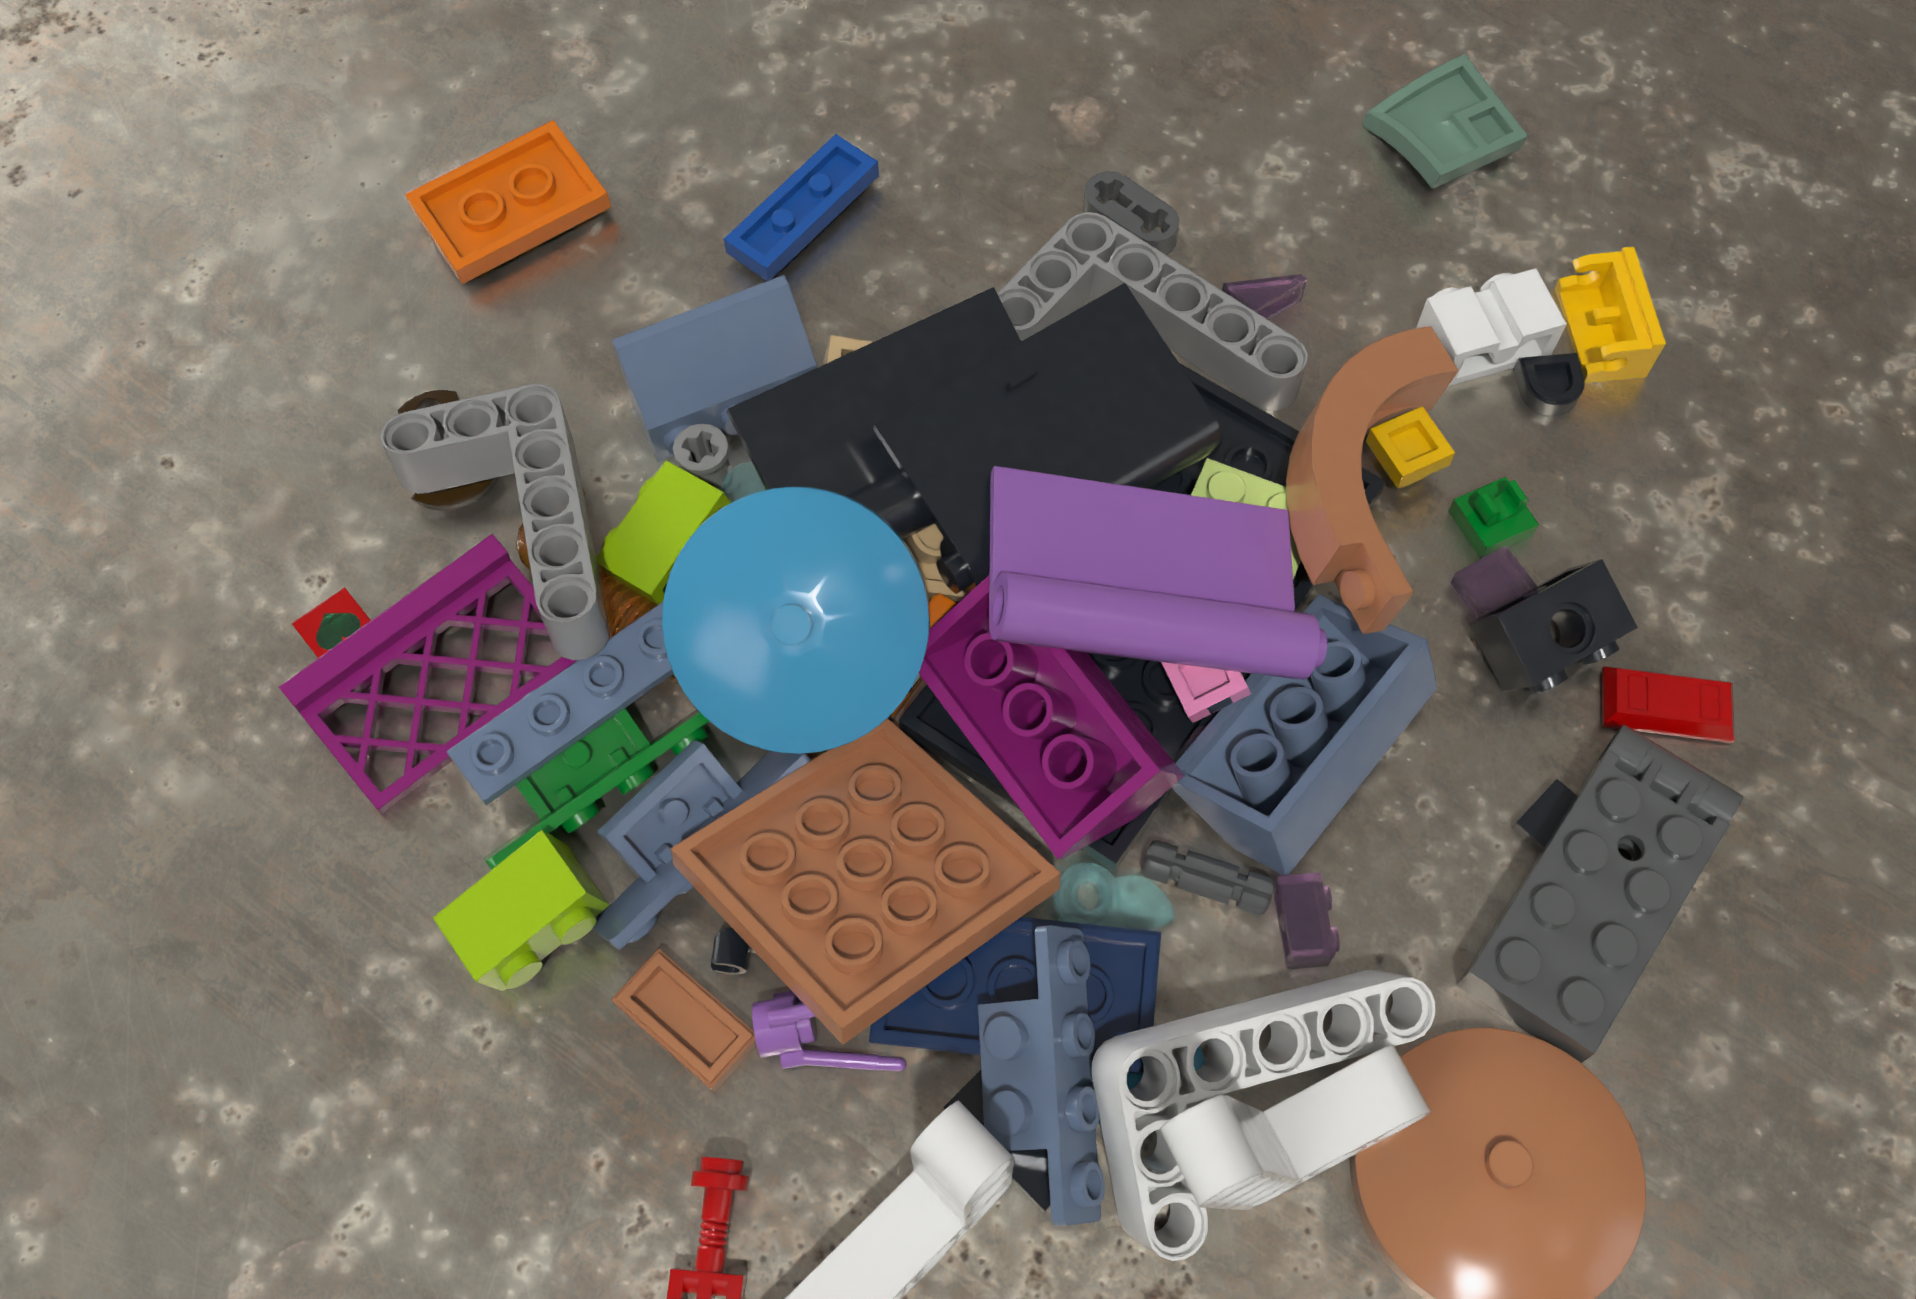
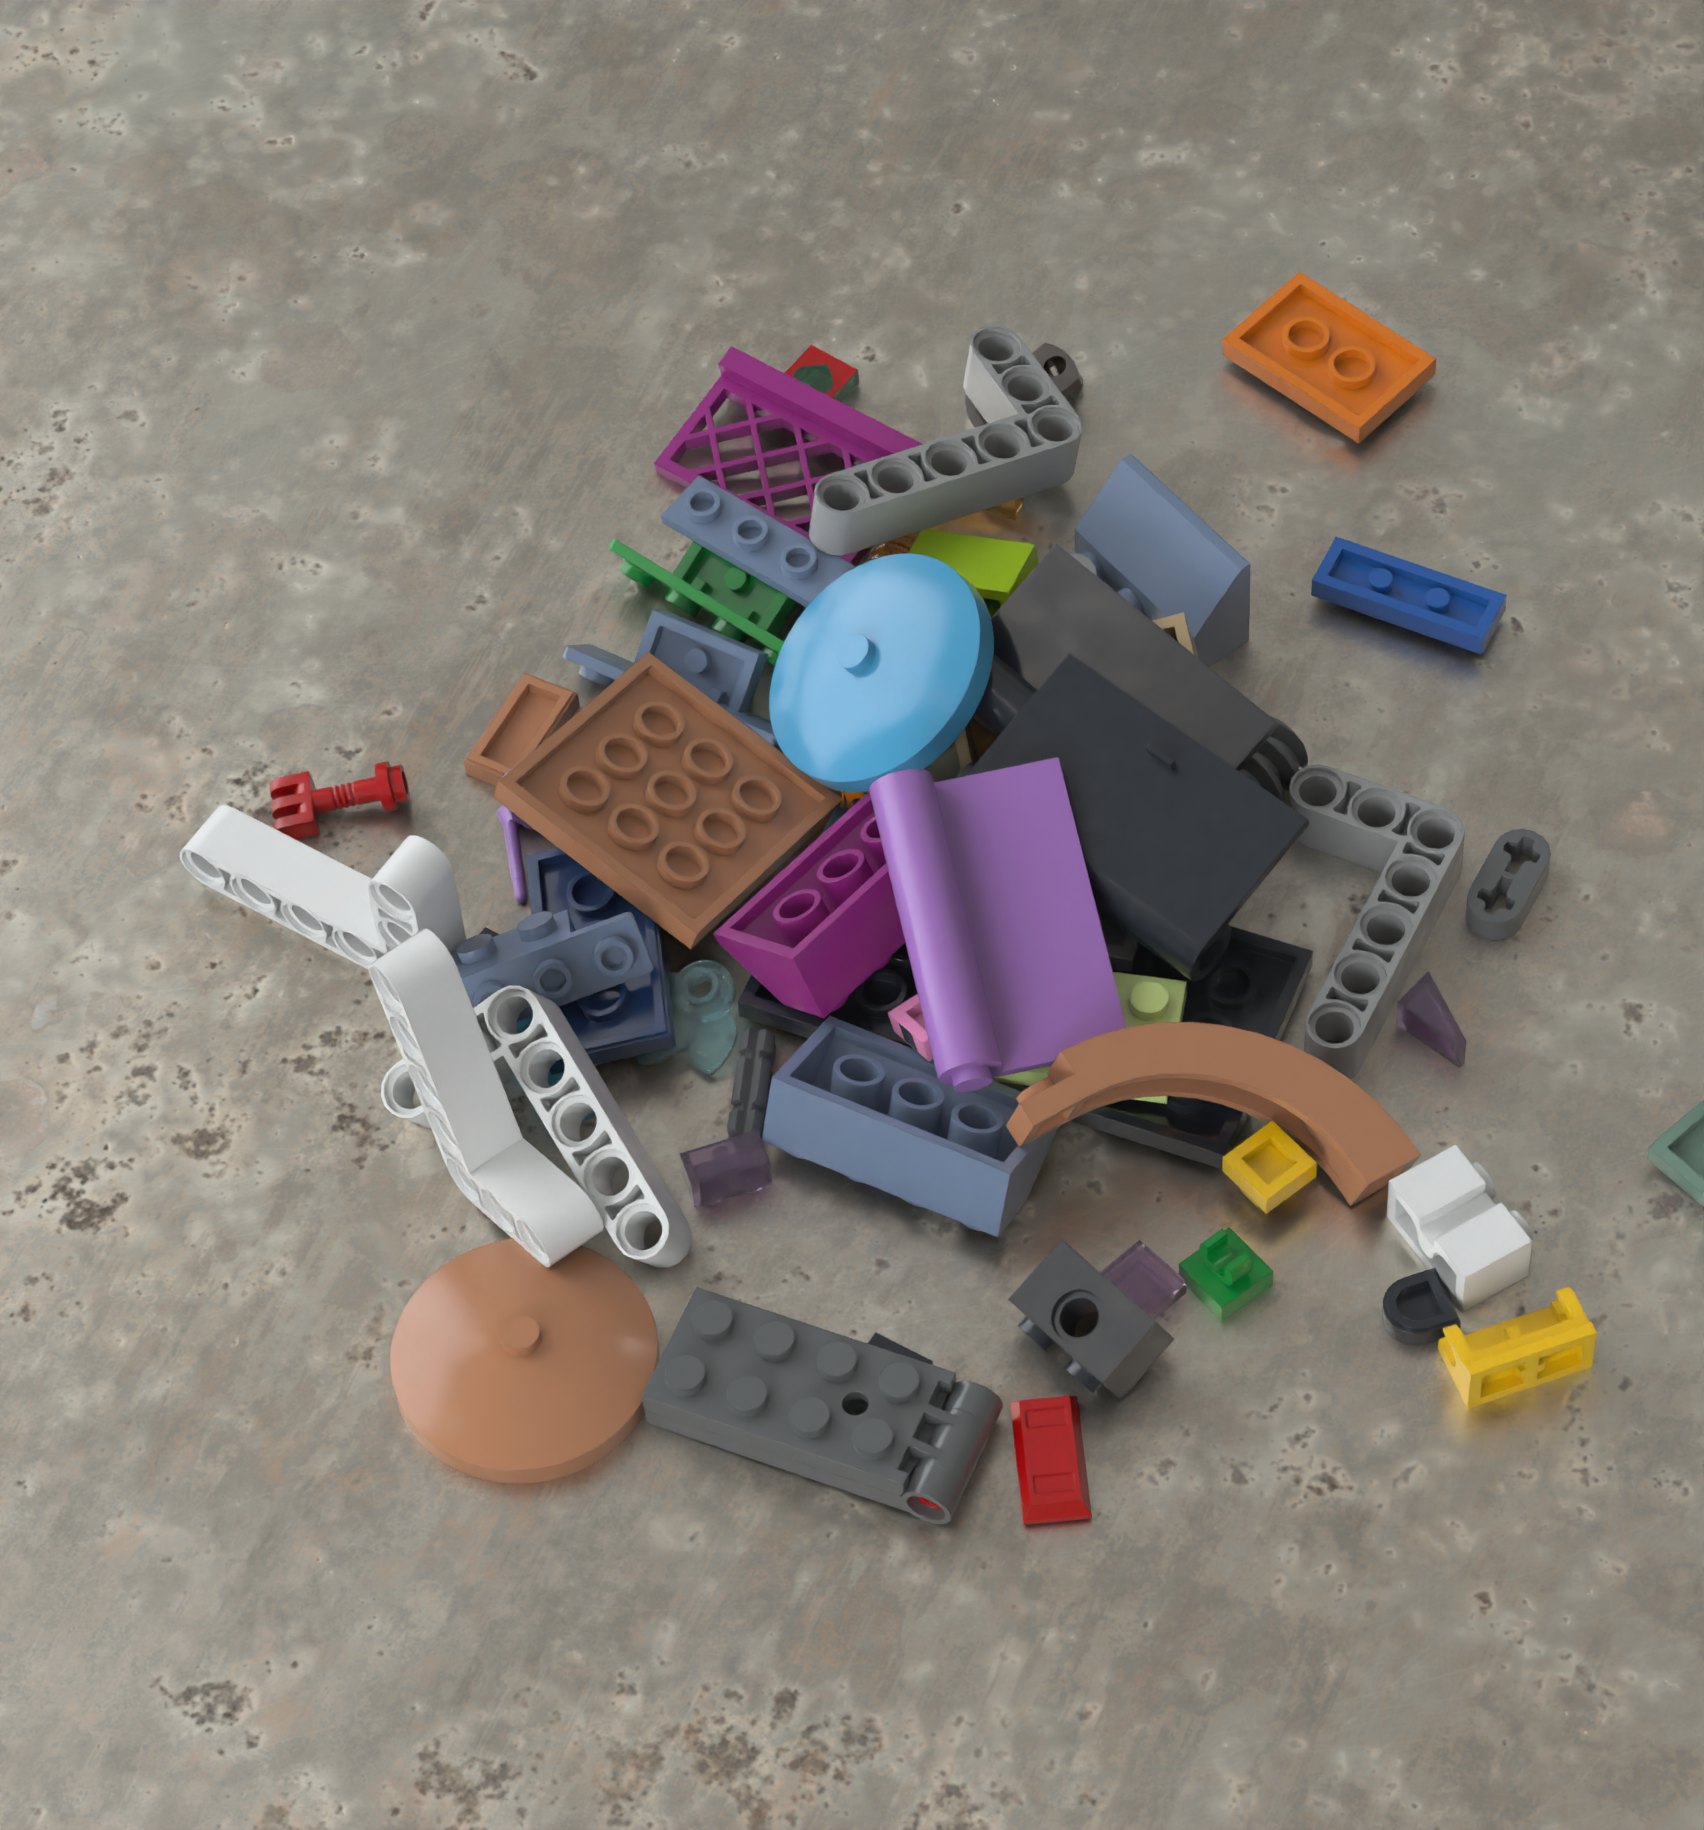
camera: 80 degrees right, 10 degrees down
lime brick [432,830,610,991] -> none

